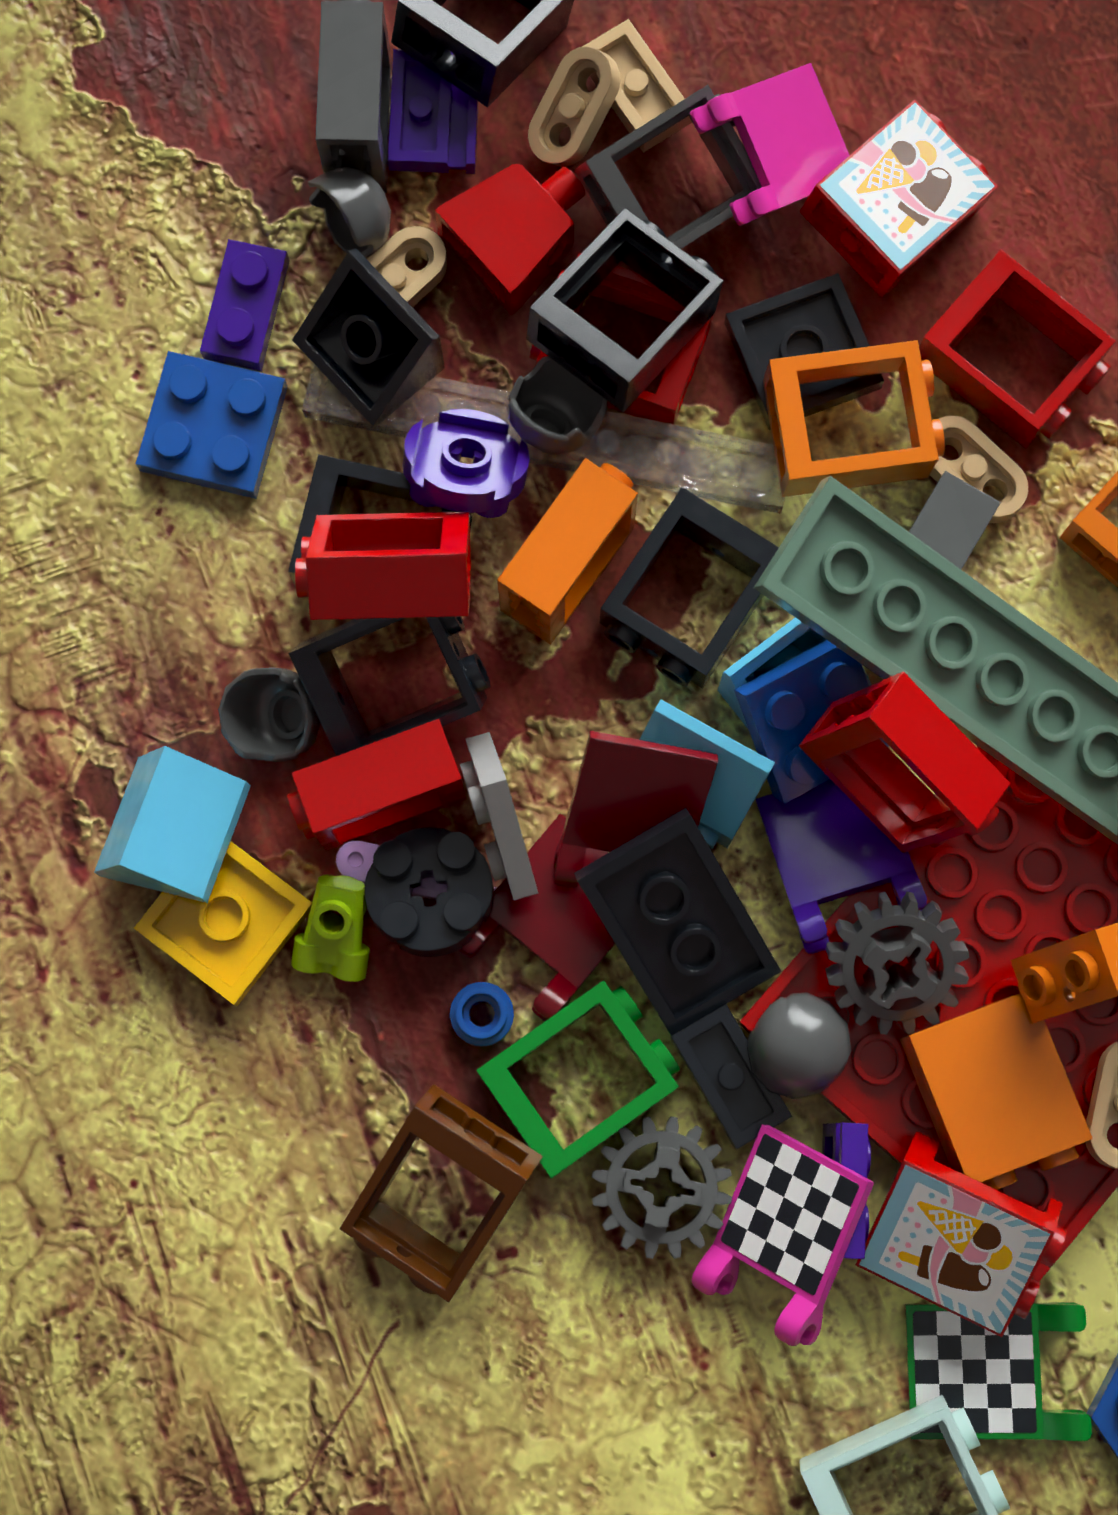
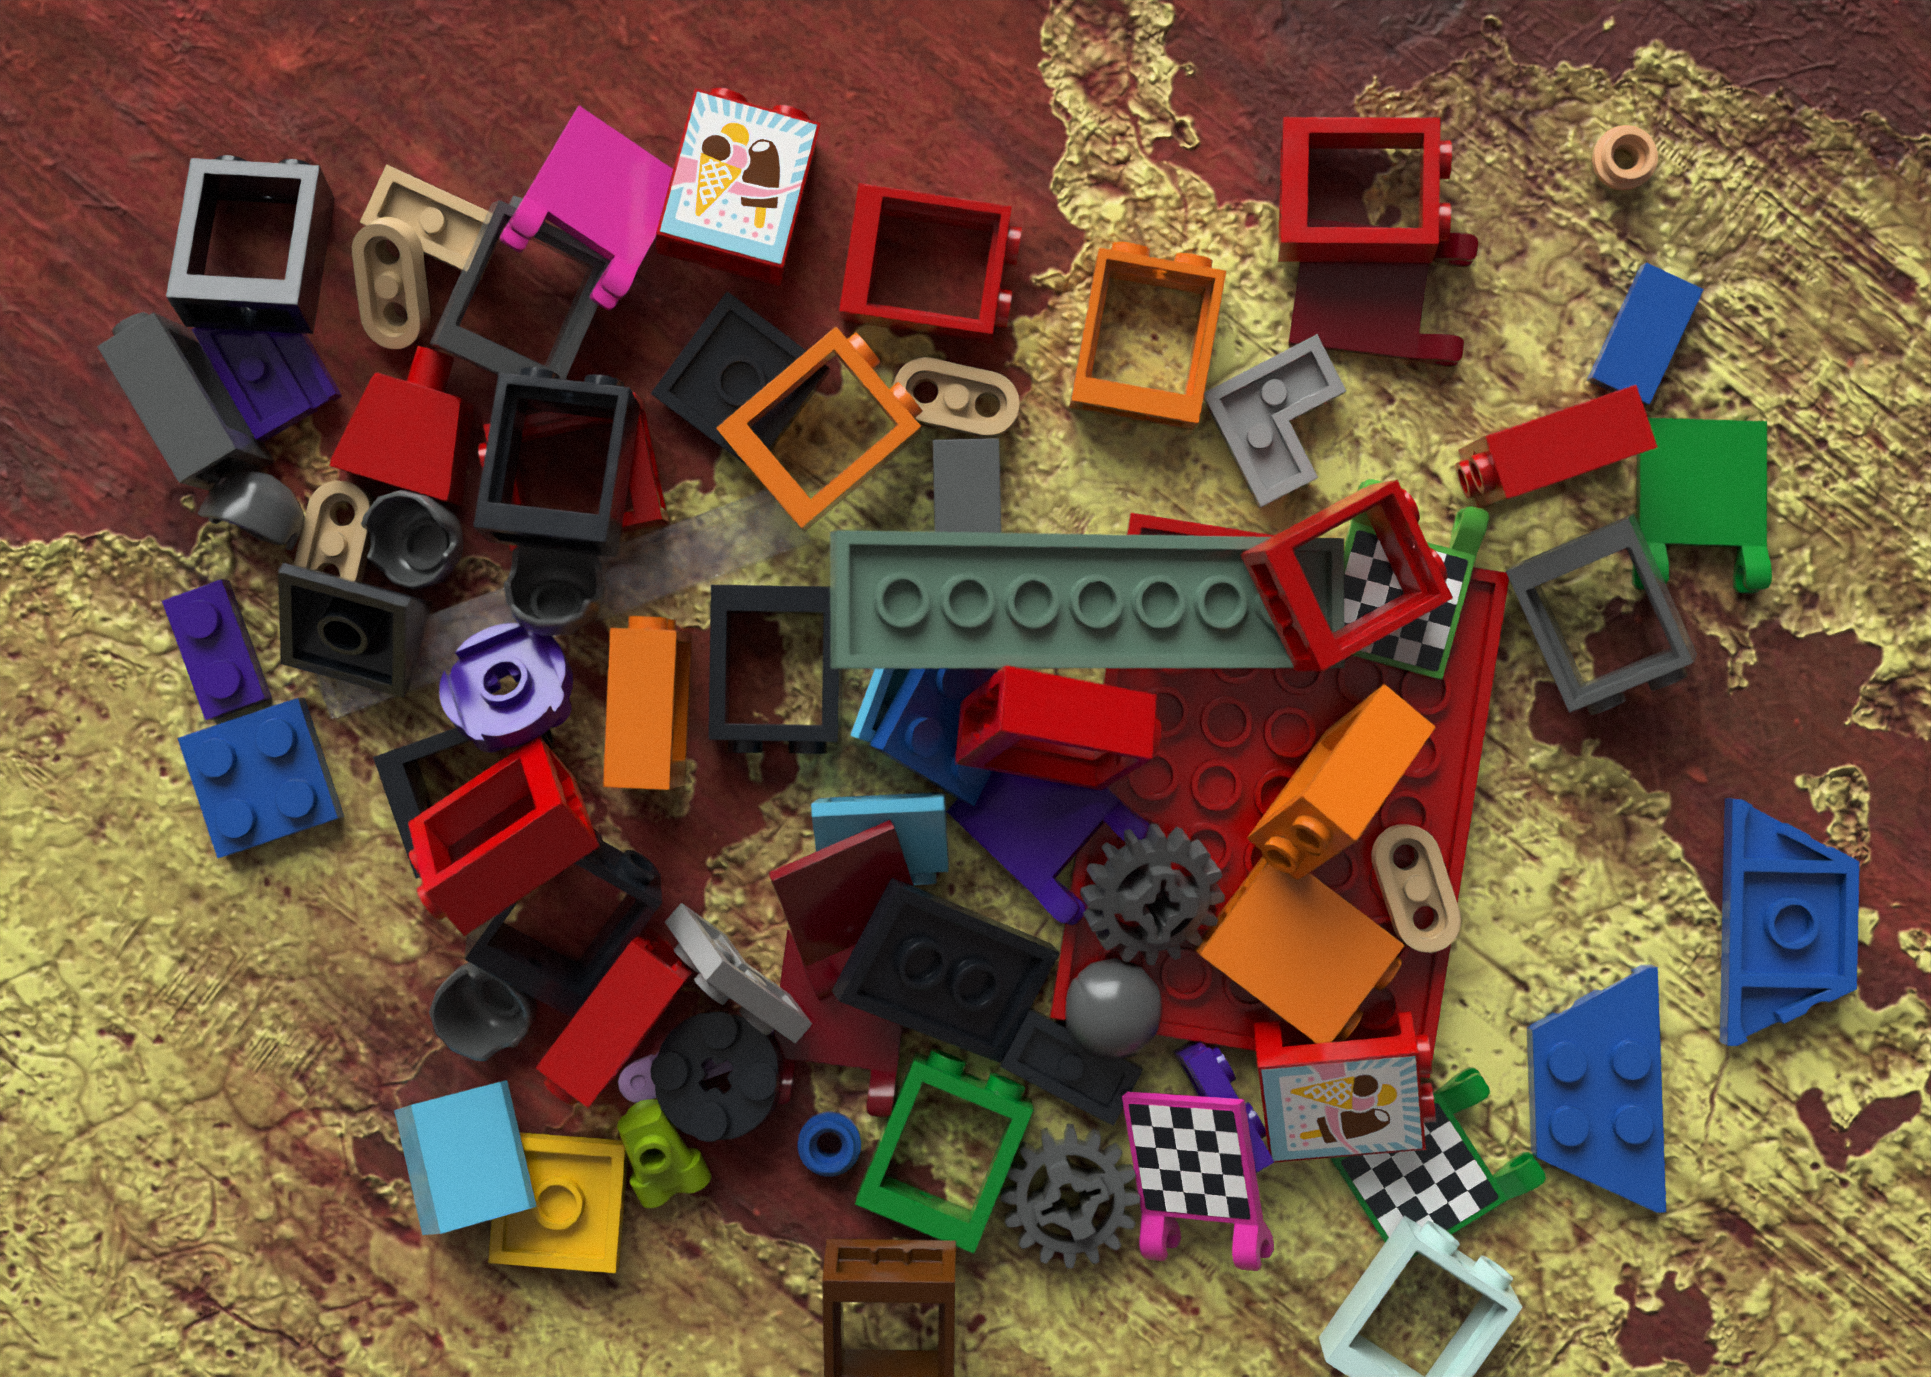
camera: 35 degrees left, 10 degrees up
none -> dark grey hair [361,490,464,590]

